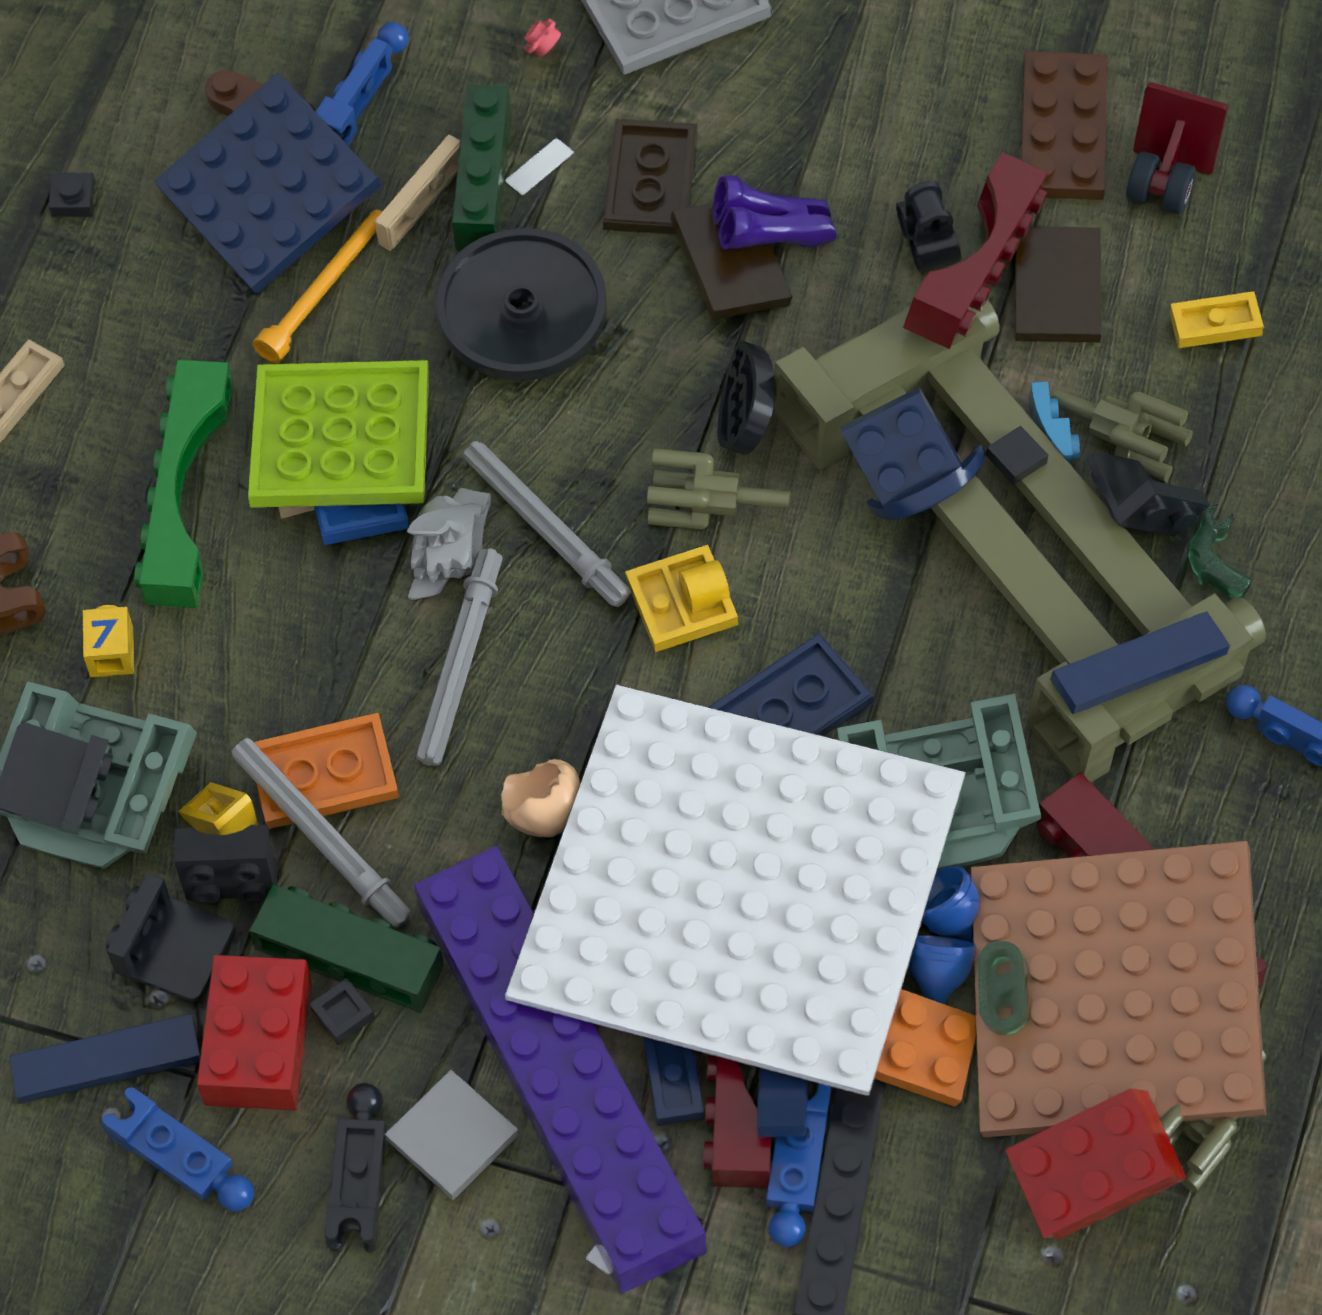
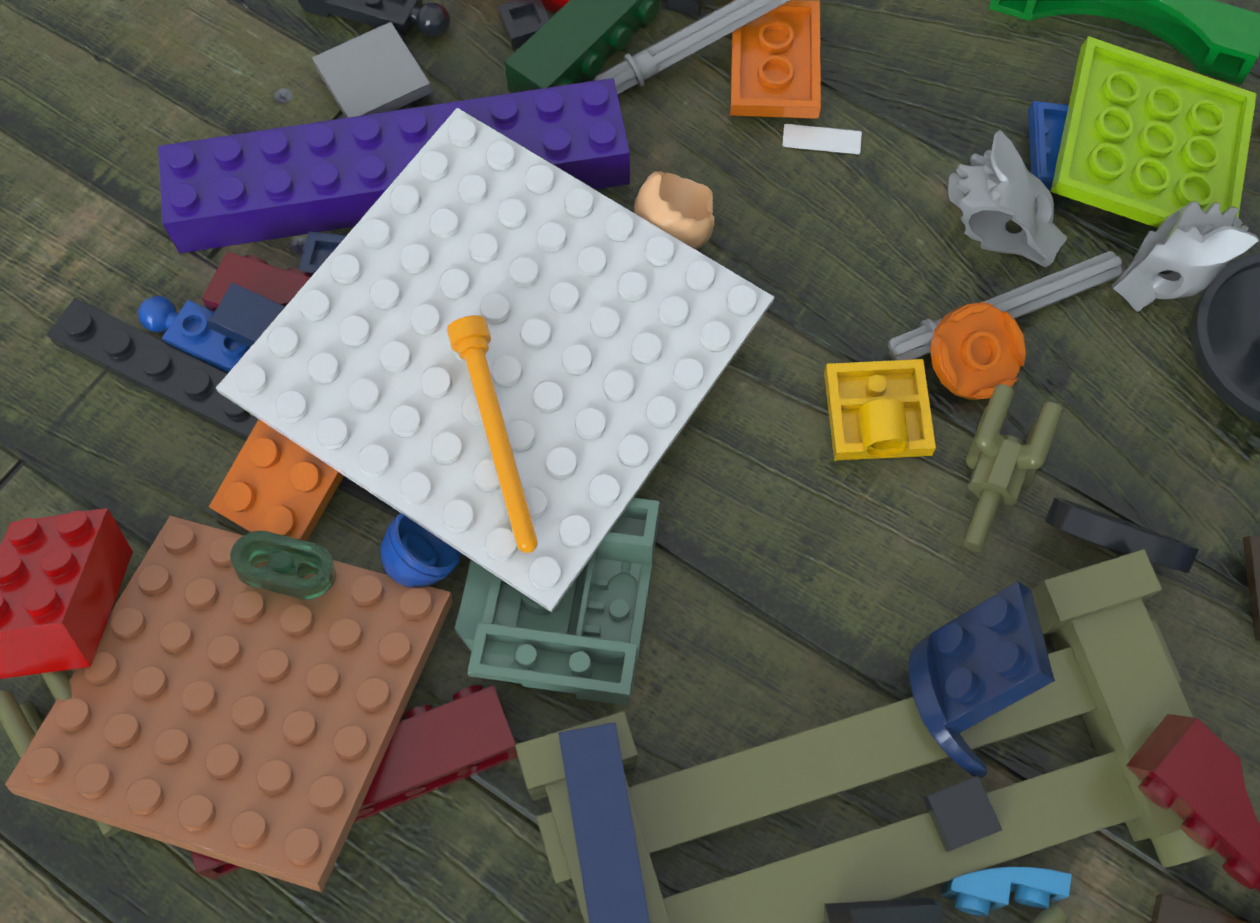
camera: 105 degrees right, 5 degrees up
light grey axle [416,548,502,766] -> none
dark blue tile [707,633,873,736] -> none
blue helmet [908,935,976,1005] -> none
none -> light orange piece [446,315,538,553]
none -> white sticker [782,124,862,154]
none -> orange tile [930,302,1026,400]
none -> light grey piece [1111,201,1260,312]

